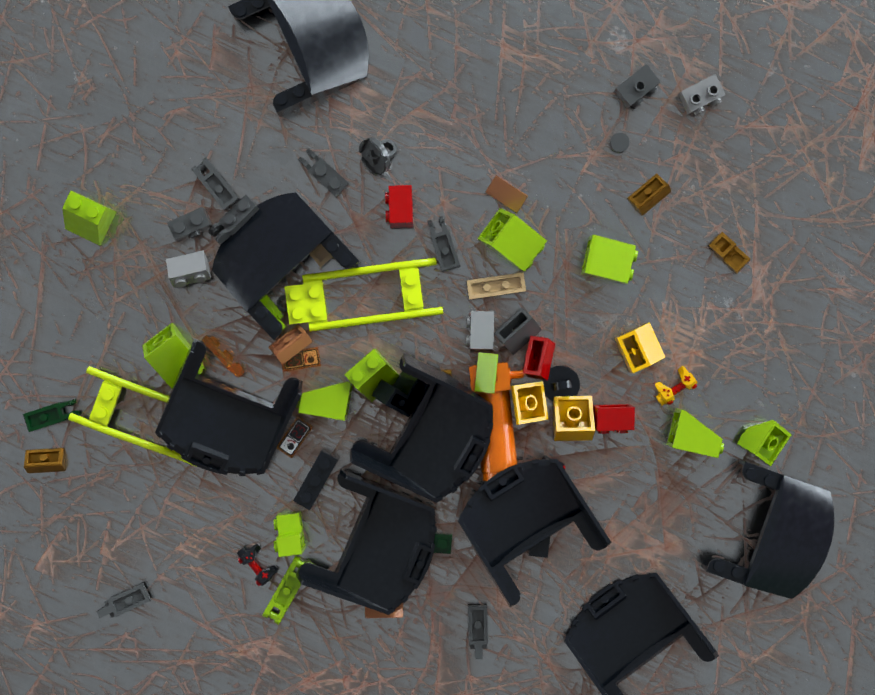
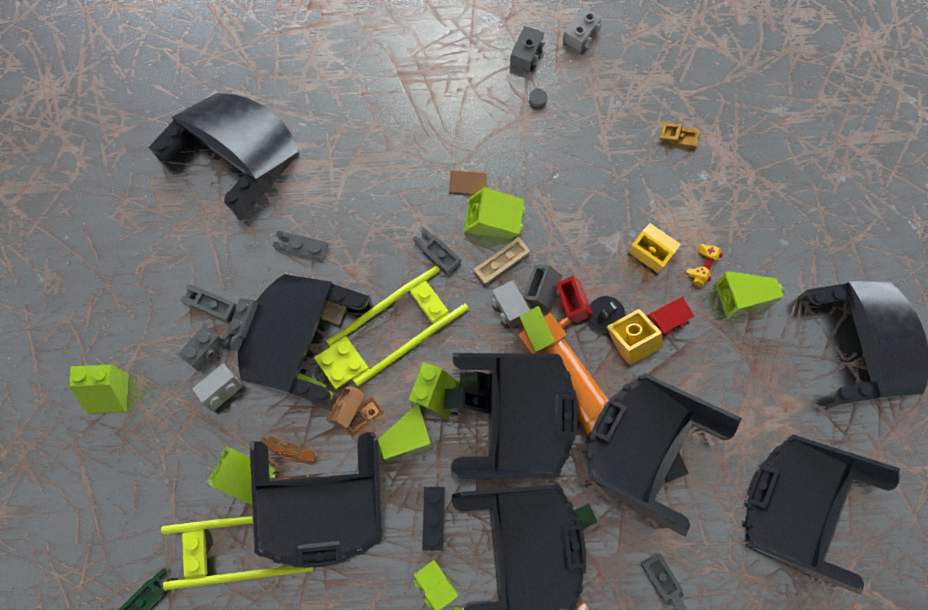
camera: 25 degrees left, 15 degrees down
tile [277,416,314,458] -> none
dark grey tile [359,137,397,175] -> none
red brick [385,185,413,228] -> none
yellow slope [511,381,548,425] -> none
lime slope [581,235,638,284] -> none
pearl gold slope [628,173,671,215] -> none
lime slope [737,420,792,466] -> none

